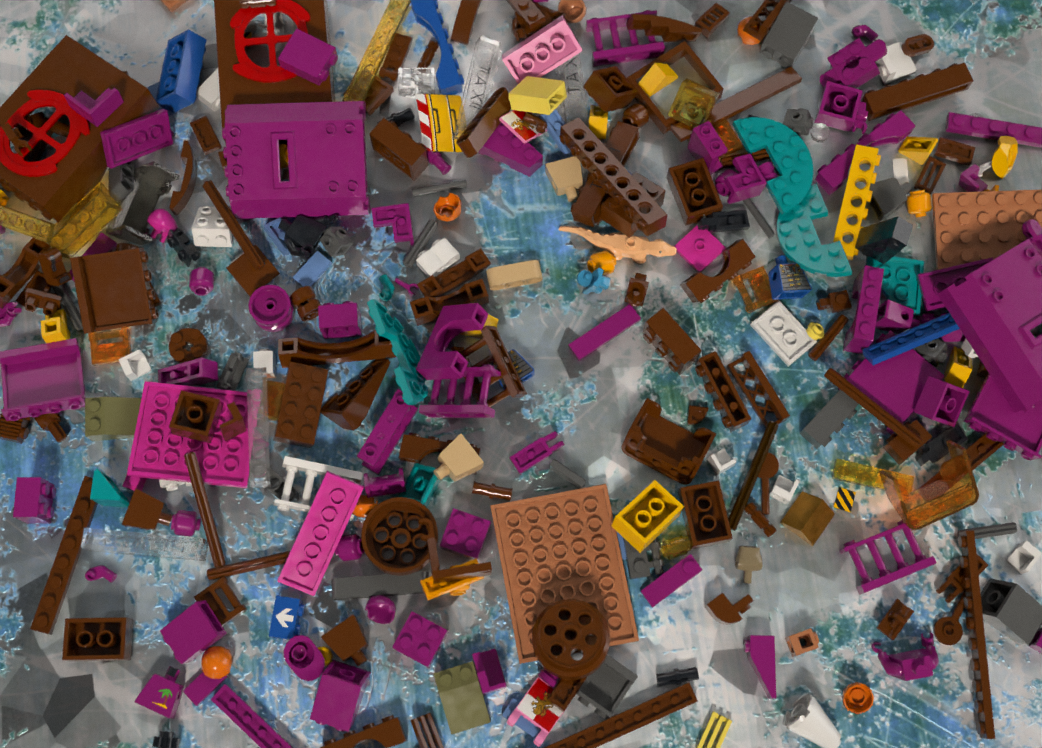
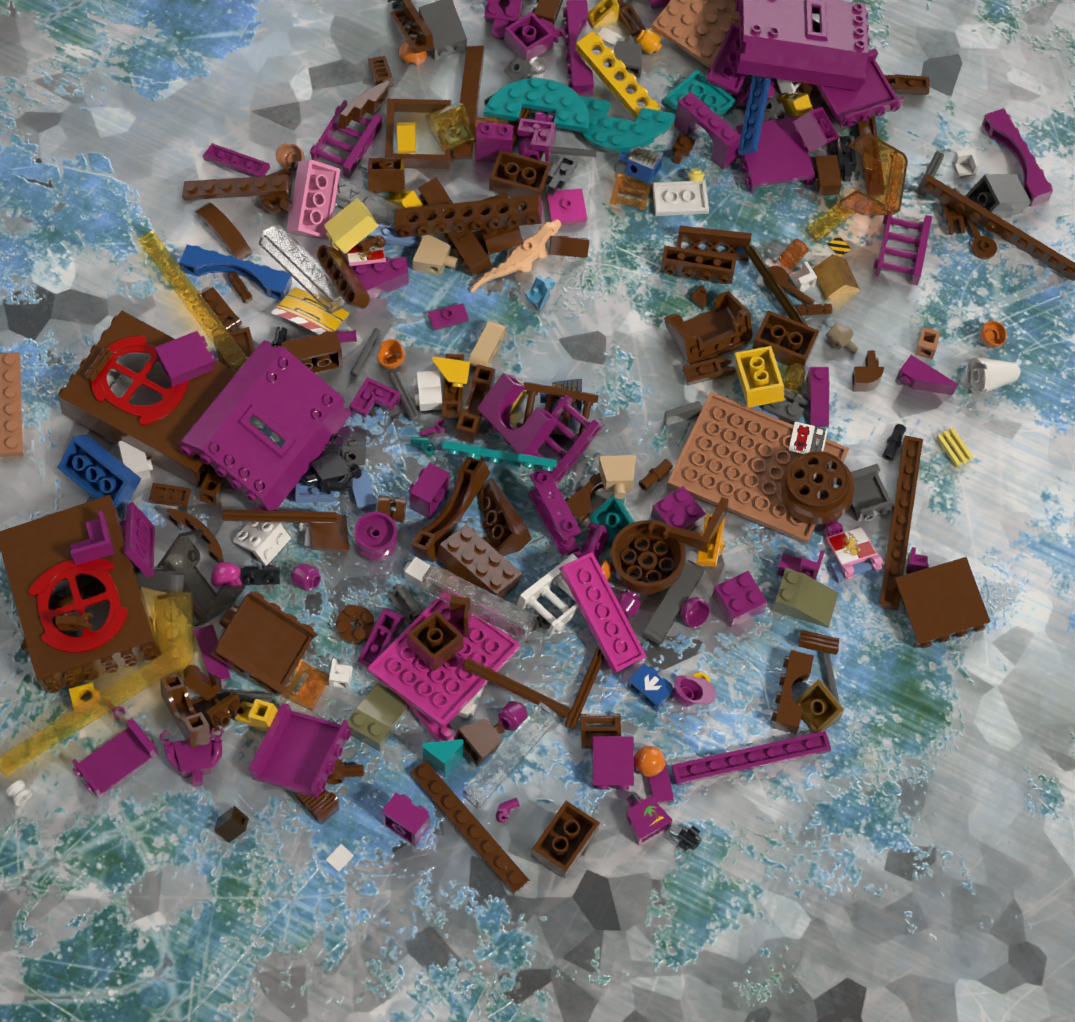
camera: 60 degrees left, 10 degrees down
magenta slope [310,660,371,732] -> none
reddish brown torso [321,614,369,667] -> none
clear brick [398,68,436,98] -> none
magenta hinge [509,431,565,475] -> none
reddish brown plate [547,677,587,712] -> none
magenta tile [568,305,641,361] -> none
light orange head [587,251,616,276] -> none
reddish brown head [622,103,649,129] -> none
reddish brown hips [625,273,649,307] -> none
reddish brown brick [642,308,702,375] -> none
reddish brown arch [680,239,756,303] -> none
white panel [707,449,736,476] -> none
dark grey brick [800,390,858,449] -> none
reddish brown axle [808,314,849,361] -> none
reddish brown axle [824,368,923,448] -> none
black wedge [855,216,913,264] -> none
magenta torso [871,632,939,681] -> none
magenta torso [875,300,920,334] -> none
reddish brown hips [876,599,914,641] -> none
none -> magenta plate [428,303,469,331]
none -> yellow slope [432,357,470,388]
none -> reddish brown slope [549,236,590,258]
none -> reddish brown hinge [682,356,736,386]
none -> clear orange gear [779,239,809,269]
none -> sticker [789,422,828,454]

